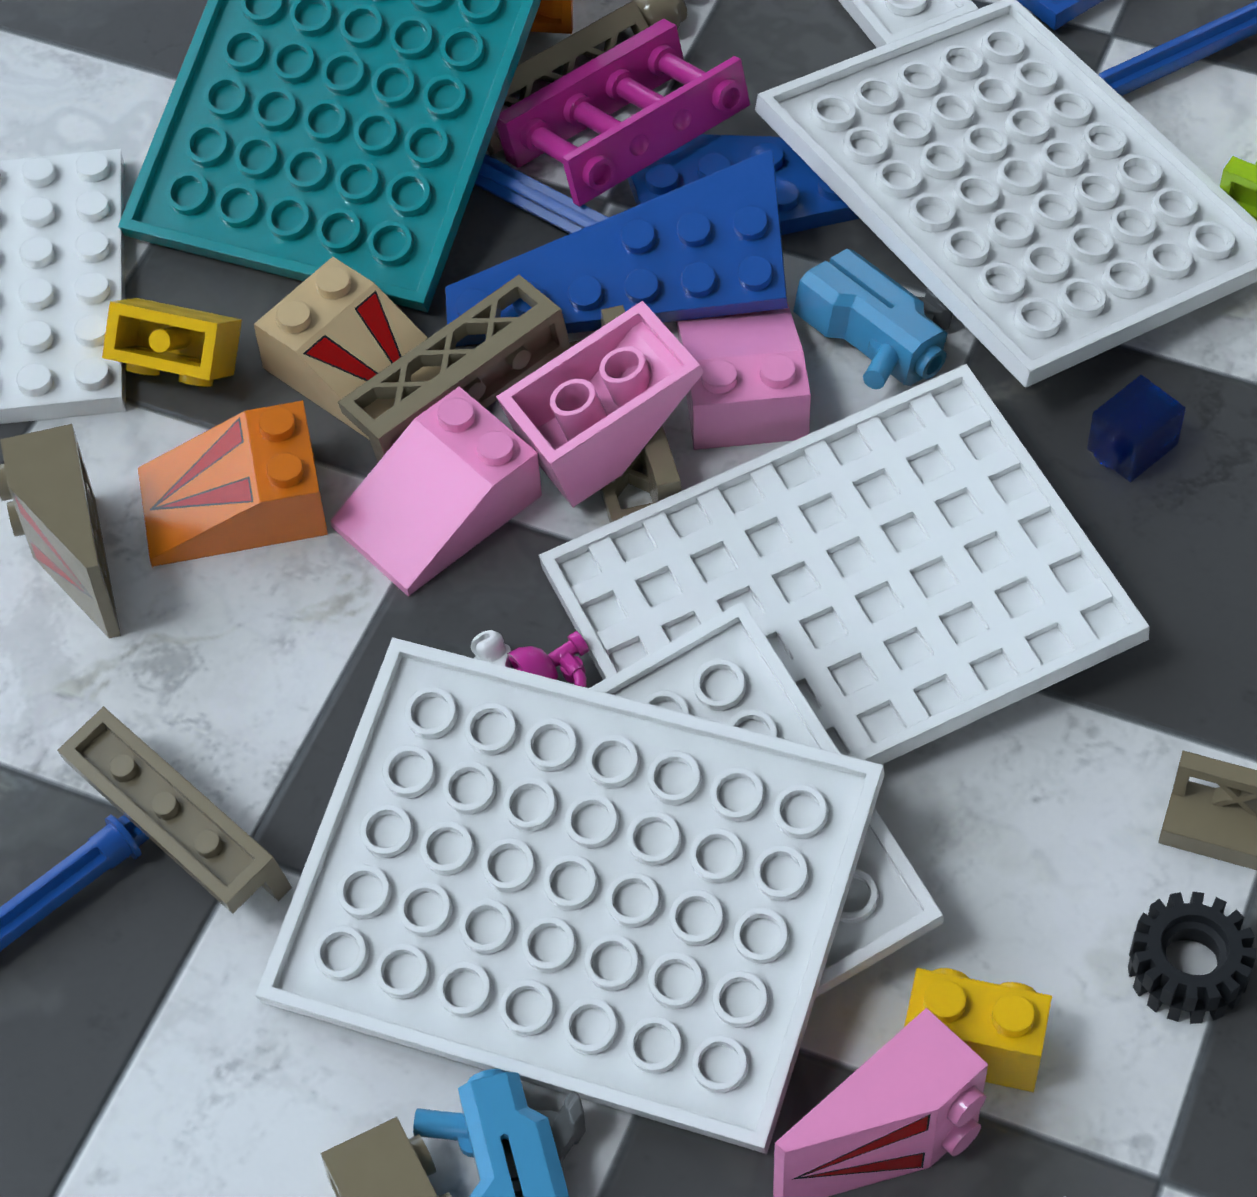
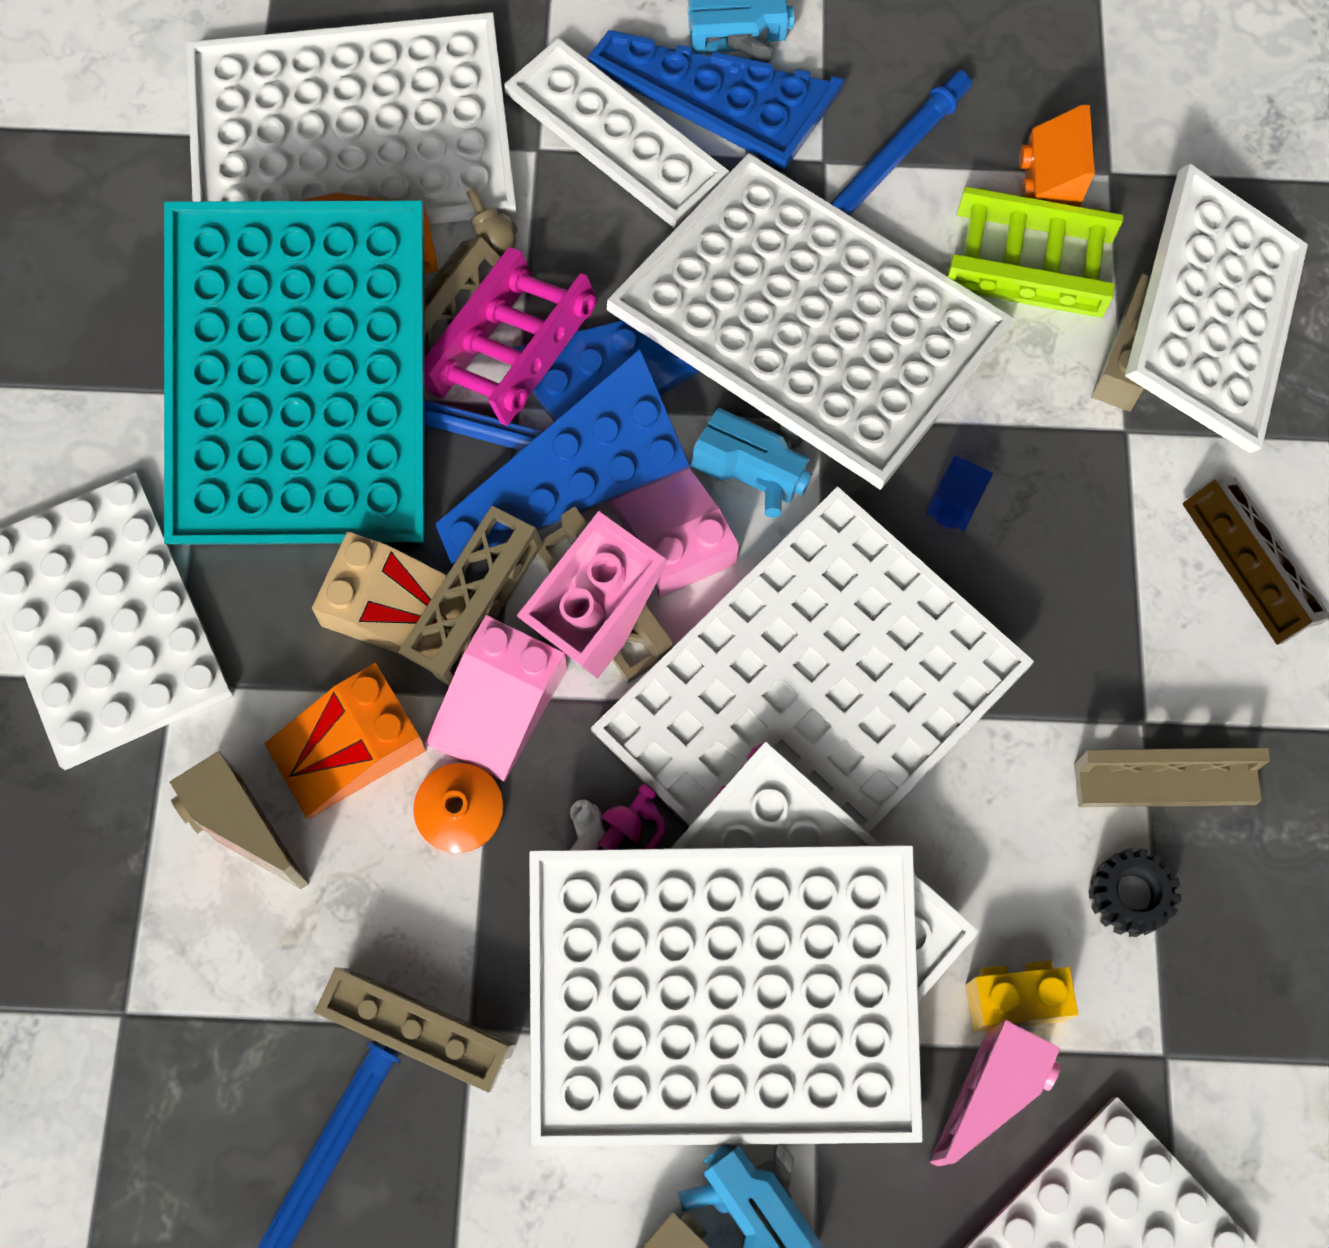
camera: 25 degrees left, 15 degrees up
yellow brick [102,298,242,387] -> none
none -> orange dish [413,763,504,853]

